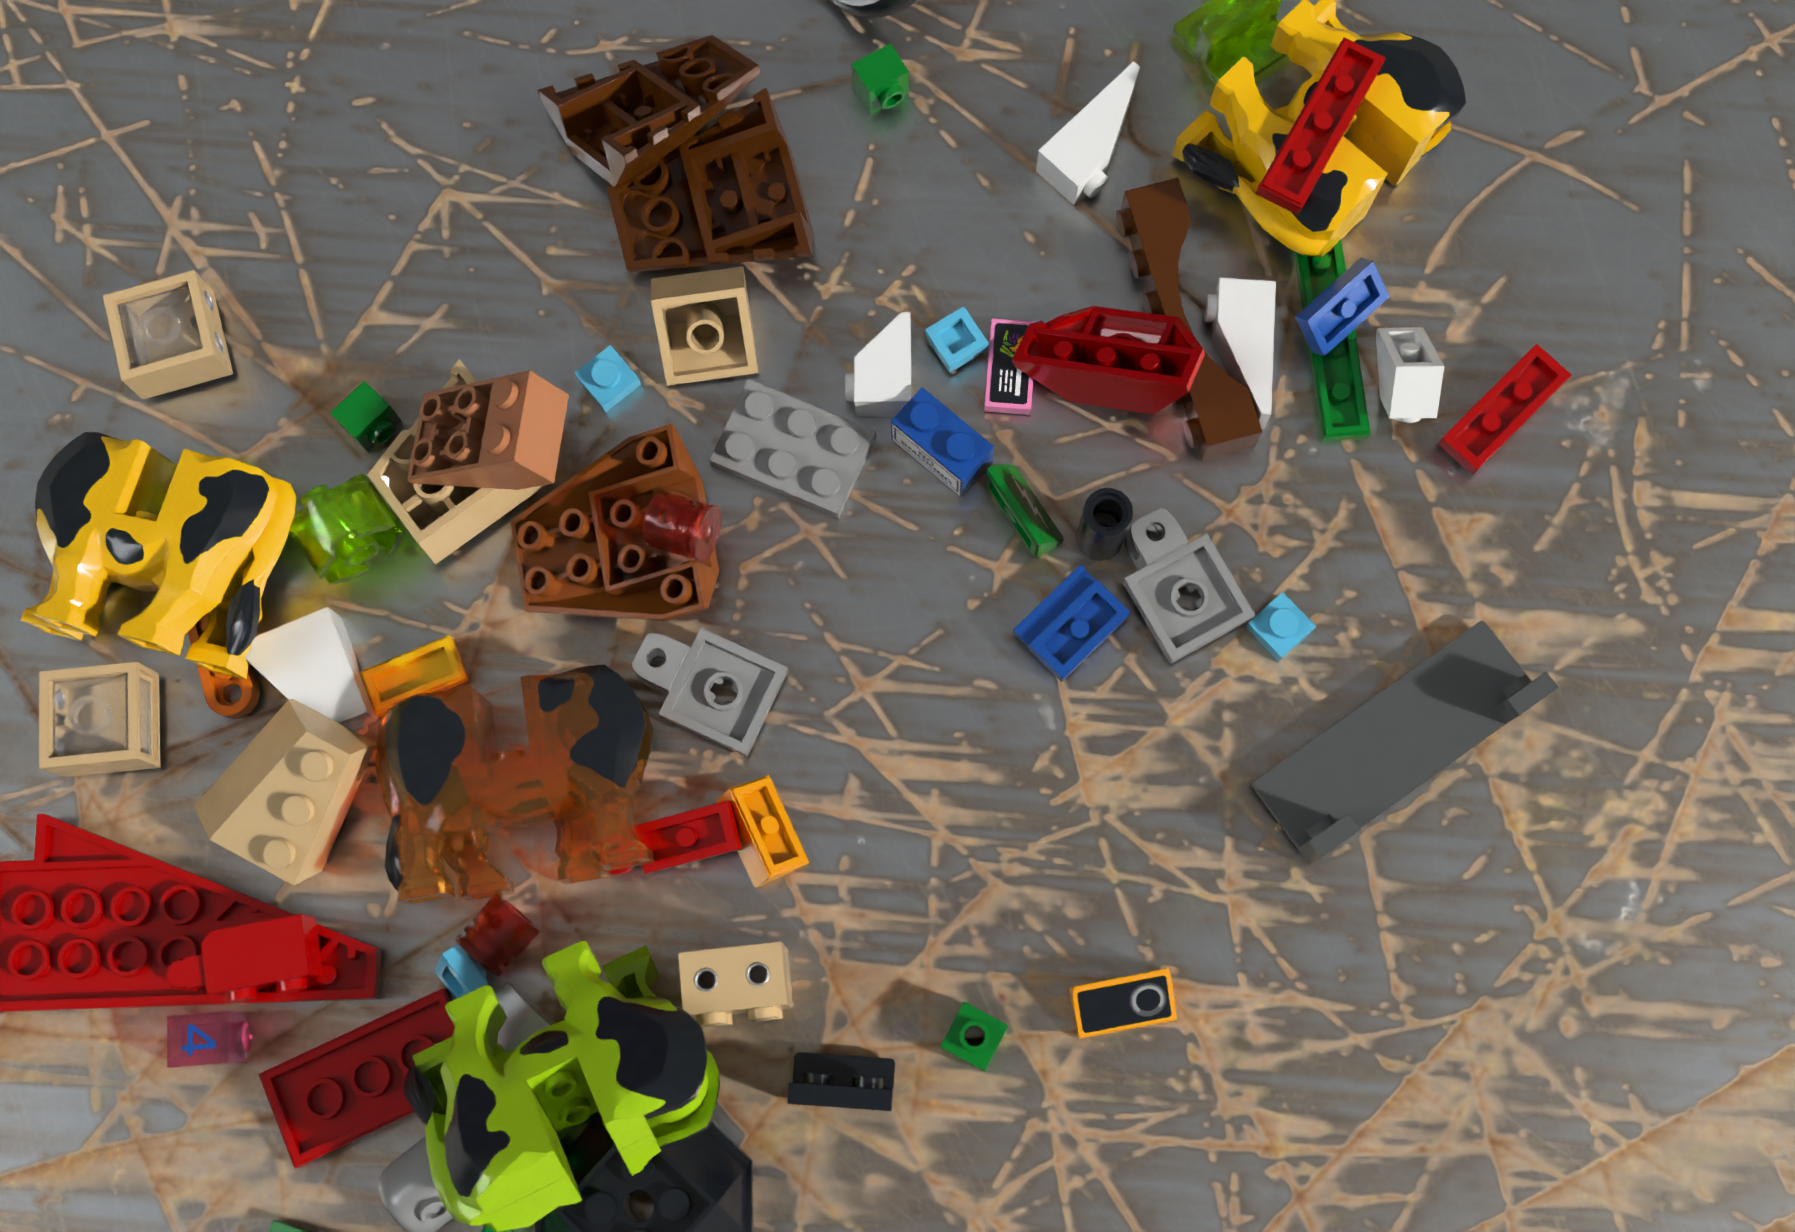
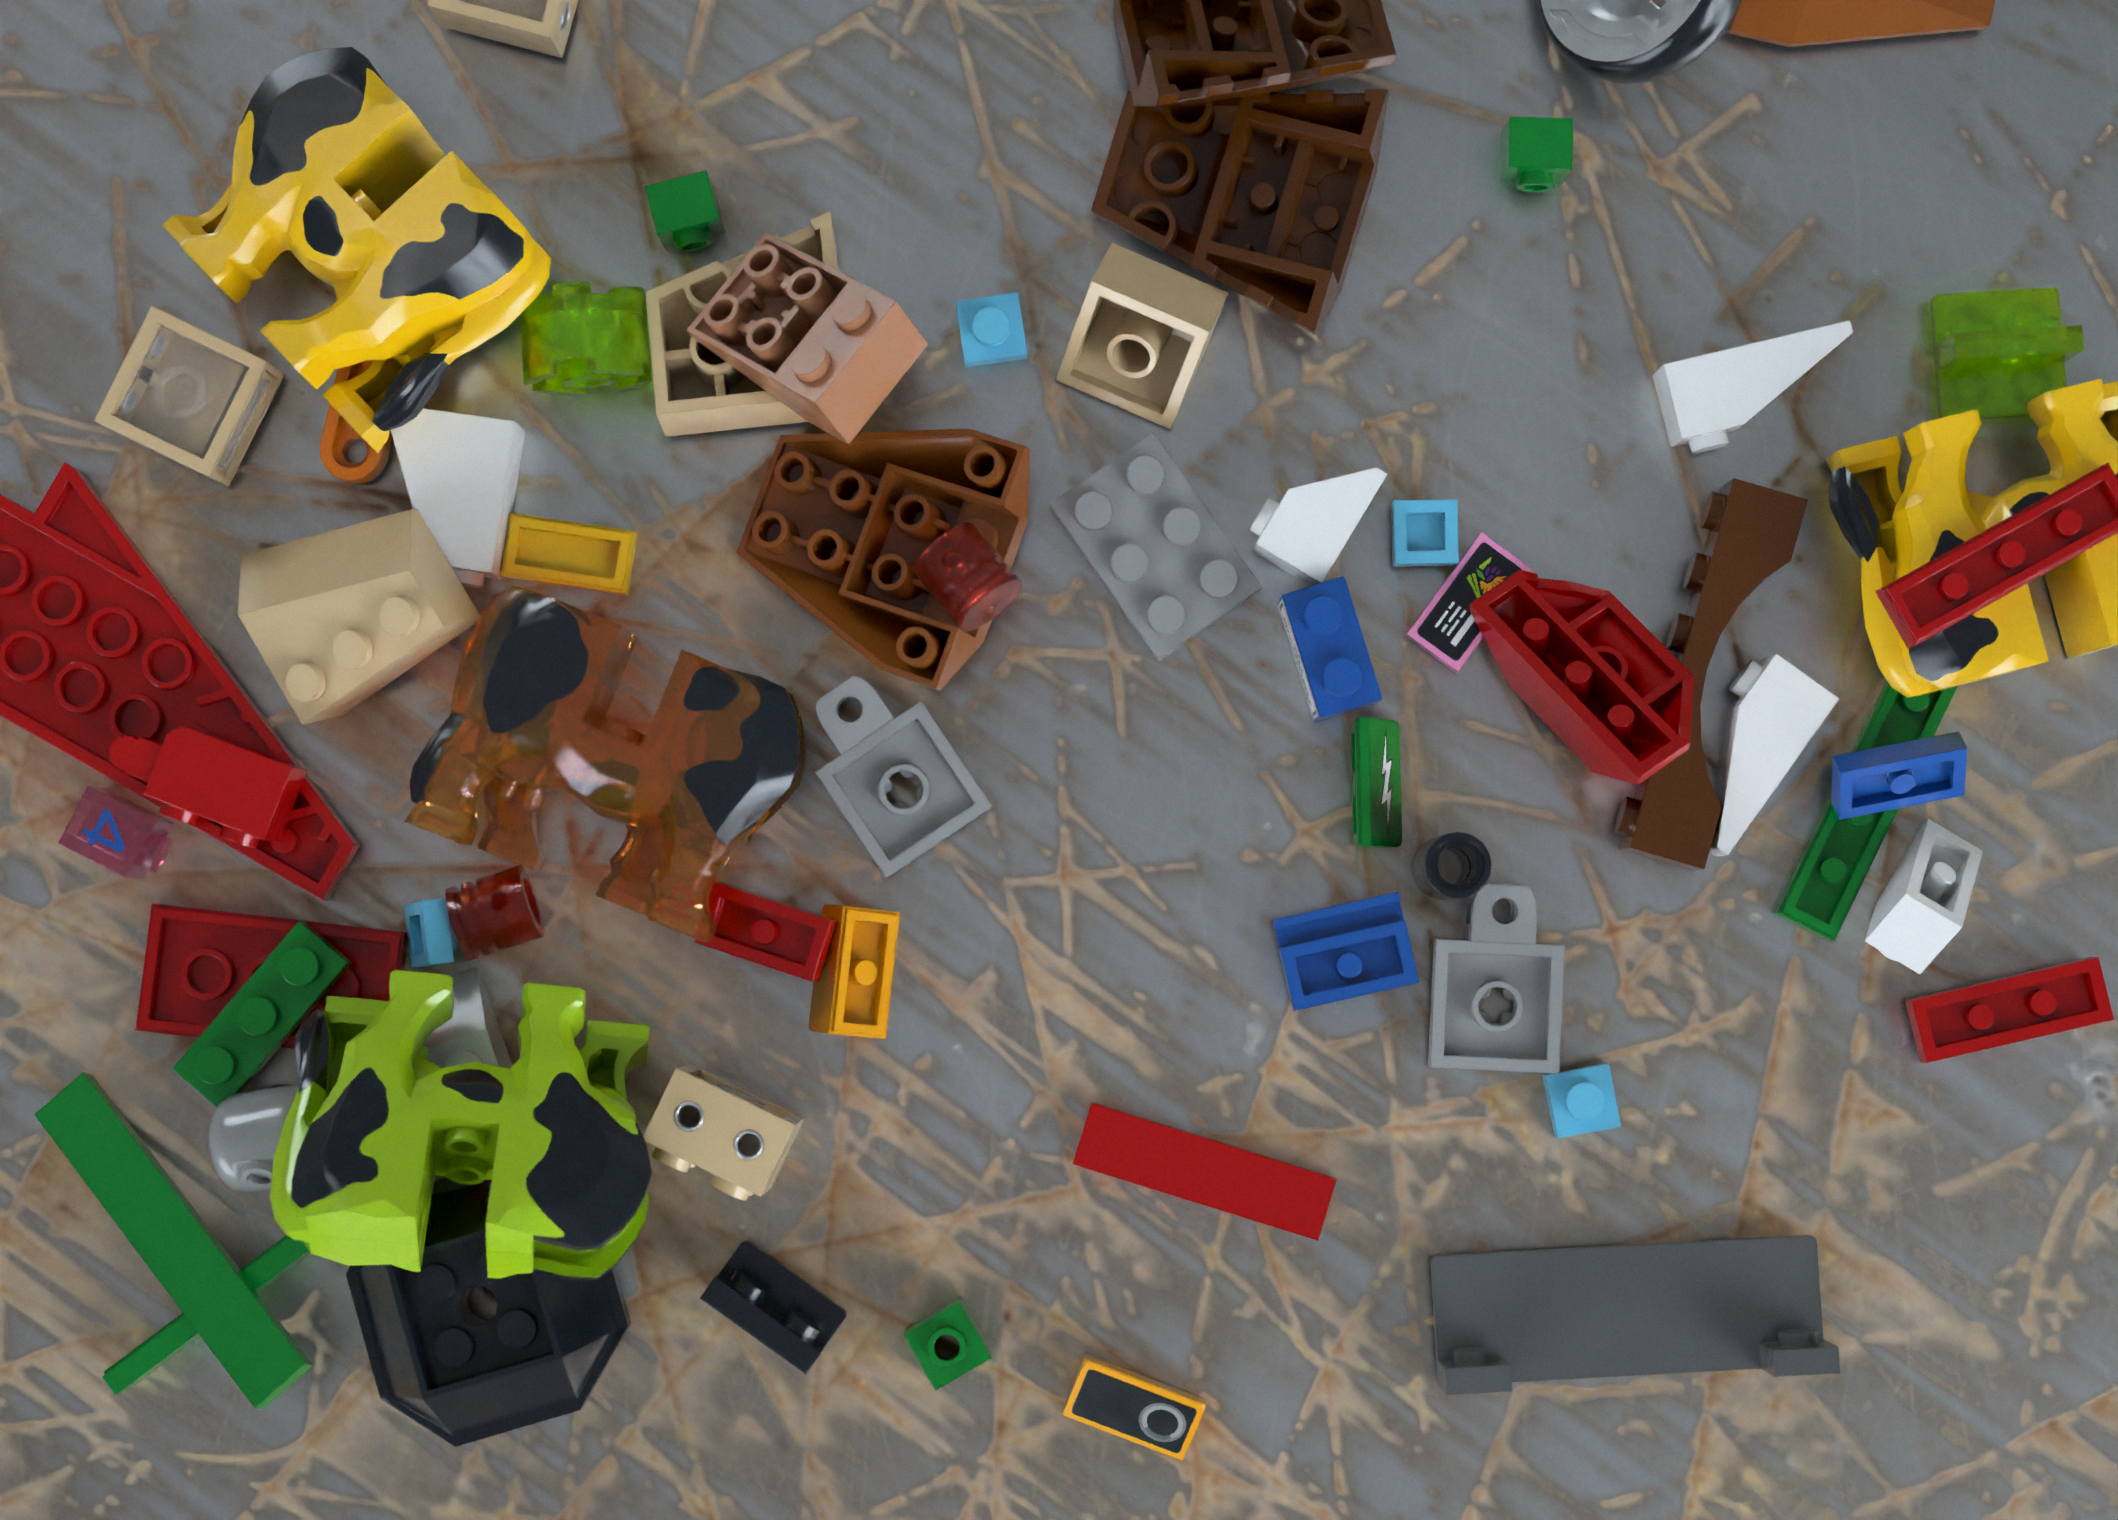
camera: 30 degrees right, 10 degrees up
none -> green plate [172,921,353,1107]
none -> red tile [1073,1102,1337,1241]

